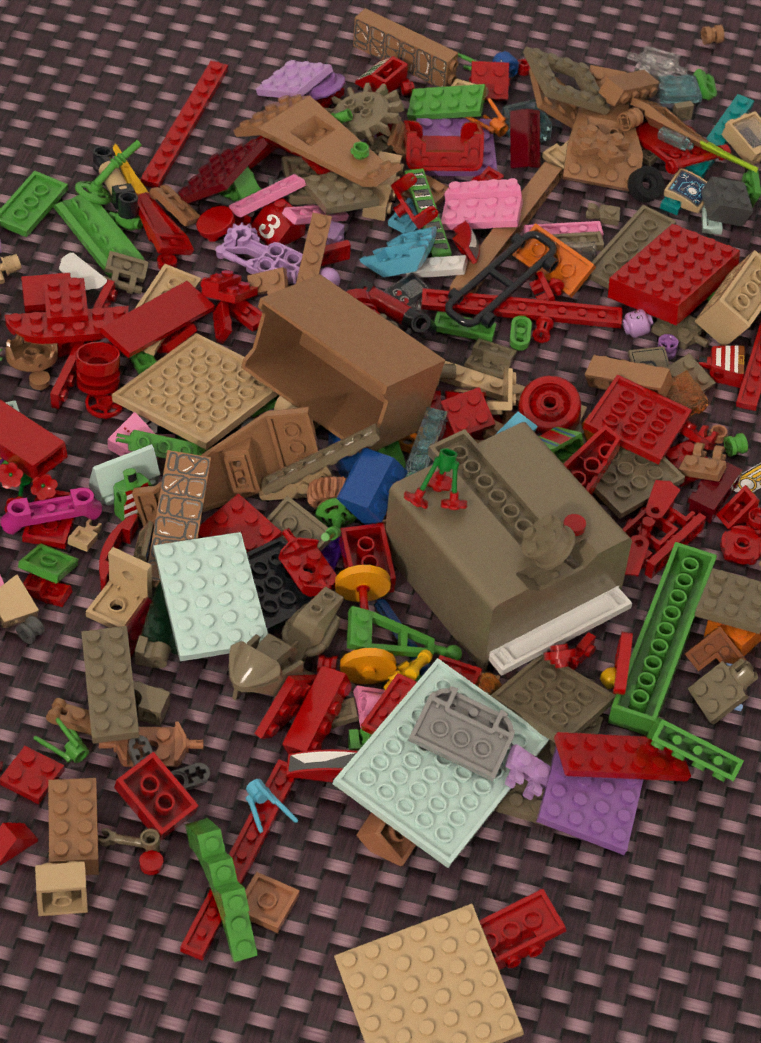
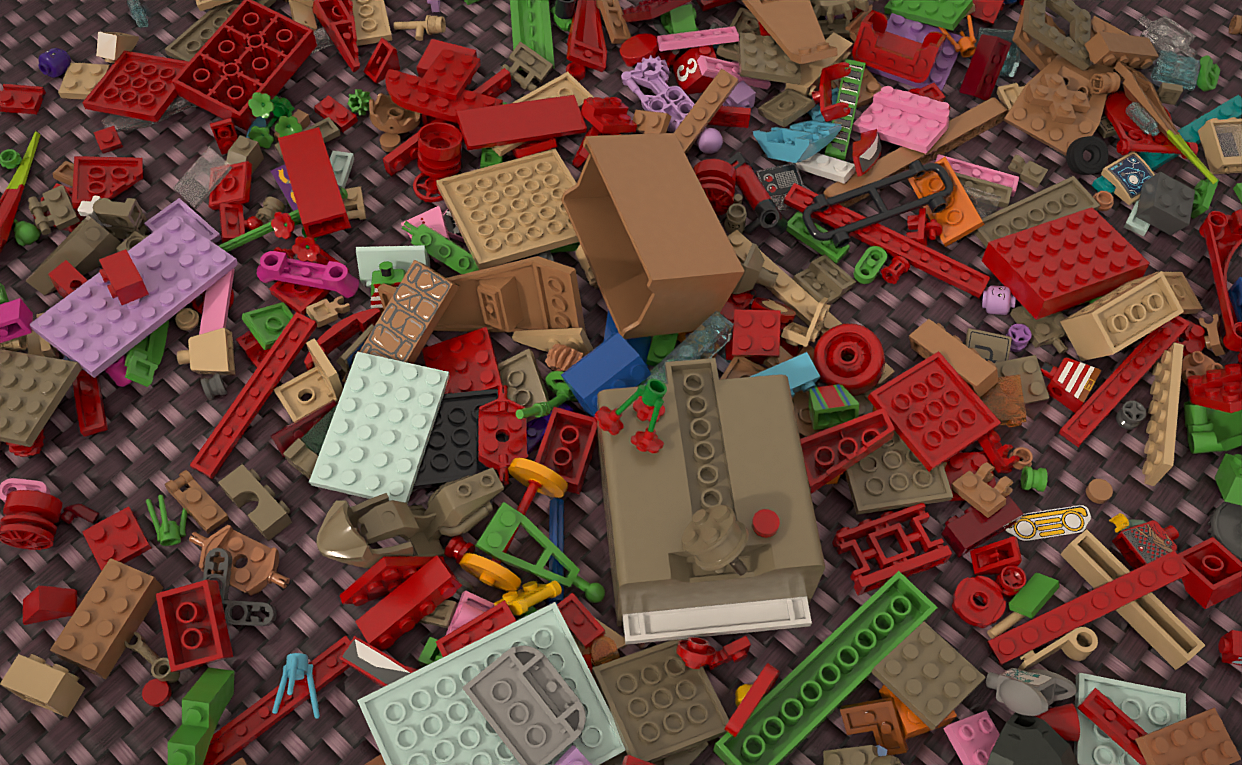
camera: 30 degrees right, 10 degrees up
white sticker [59,253,107,290] -> none
dark tan plate [81,626,140,744] -> none
dark tan plate [262,423,380,495] -> none
bright green plate [350,142,369,160] -> none
red piece [625,480,680,576] -> none
none -> red plate [190,312,318,479]
none -> dark tan plate [758,88,815,127]
none -> nougat plate [1093,191,1114,211]

